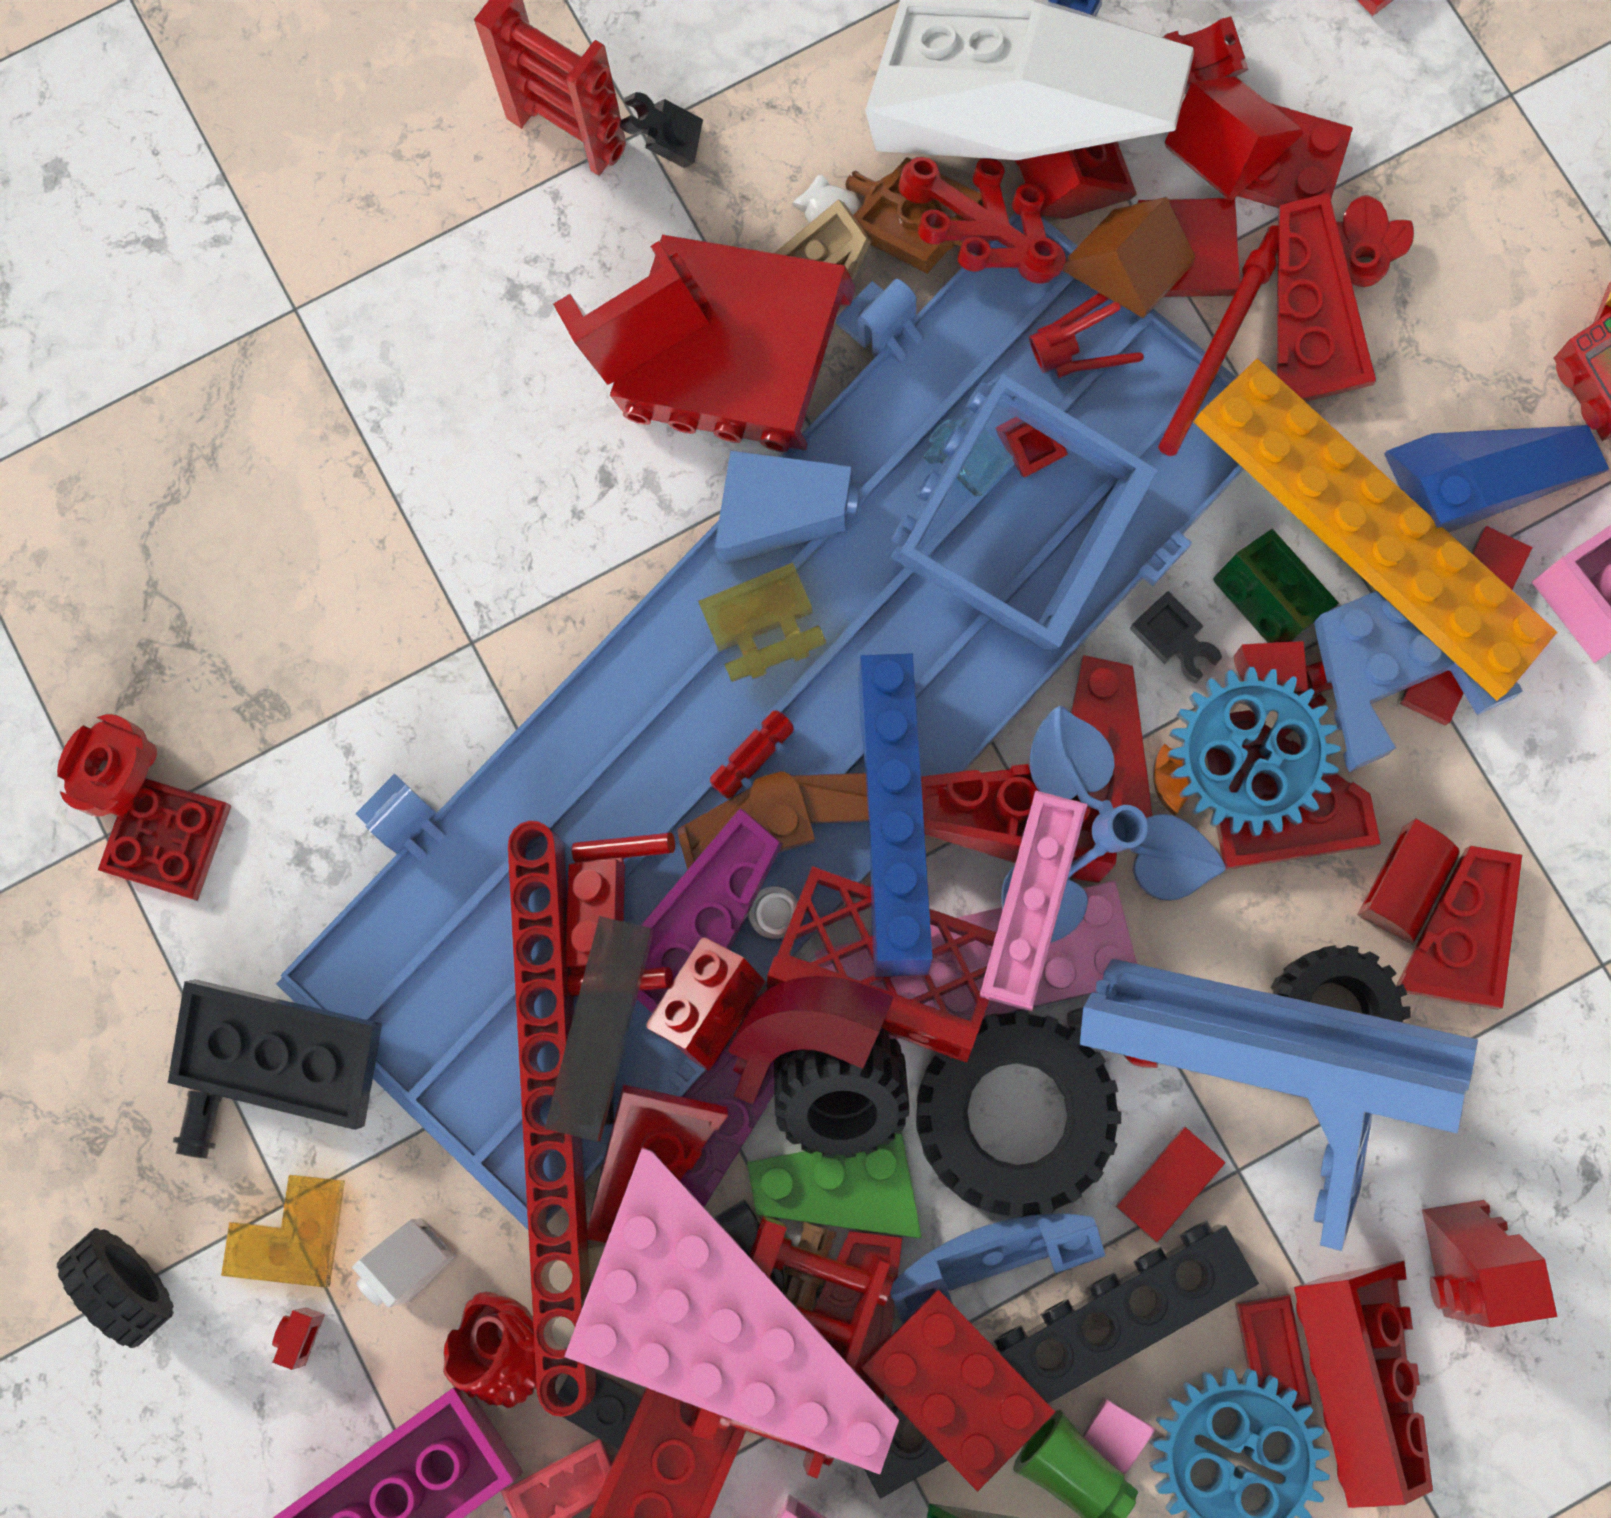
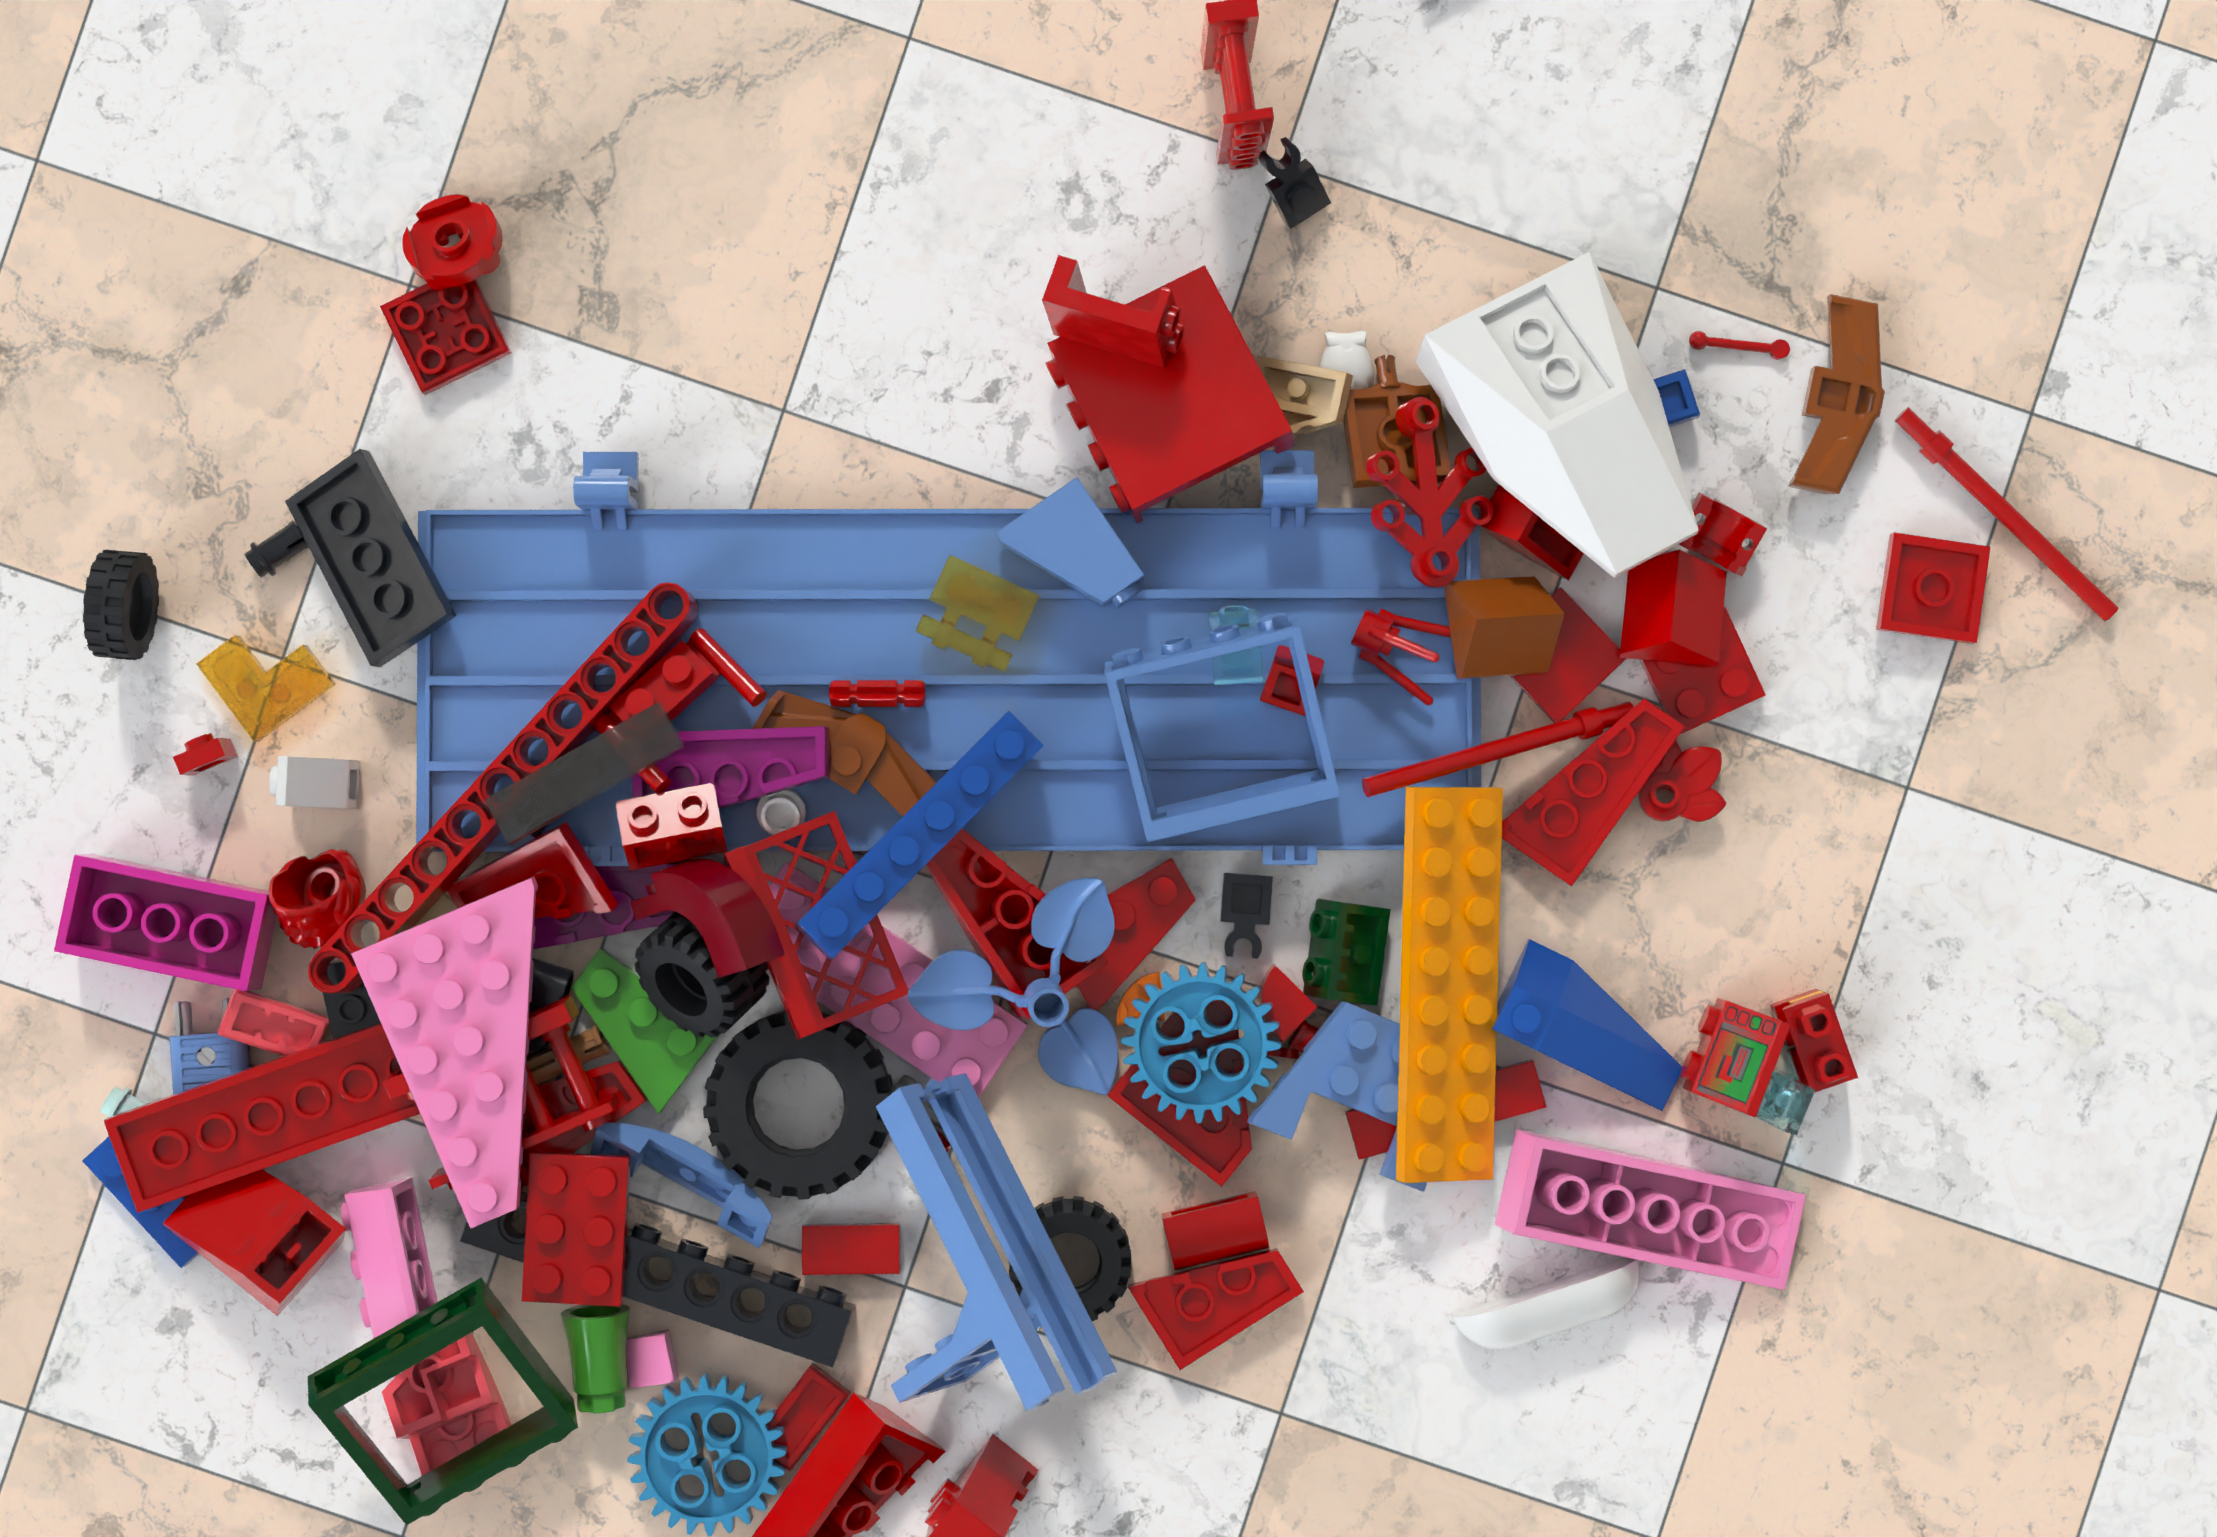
camera: 45 degrees right, 10 degrees up
bright pink tile [980,791,1087,1011] -> none

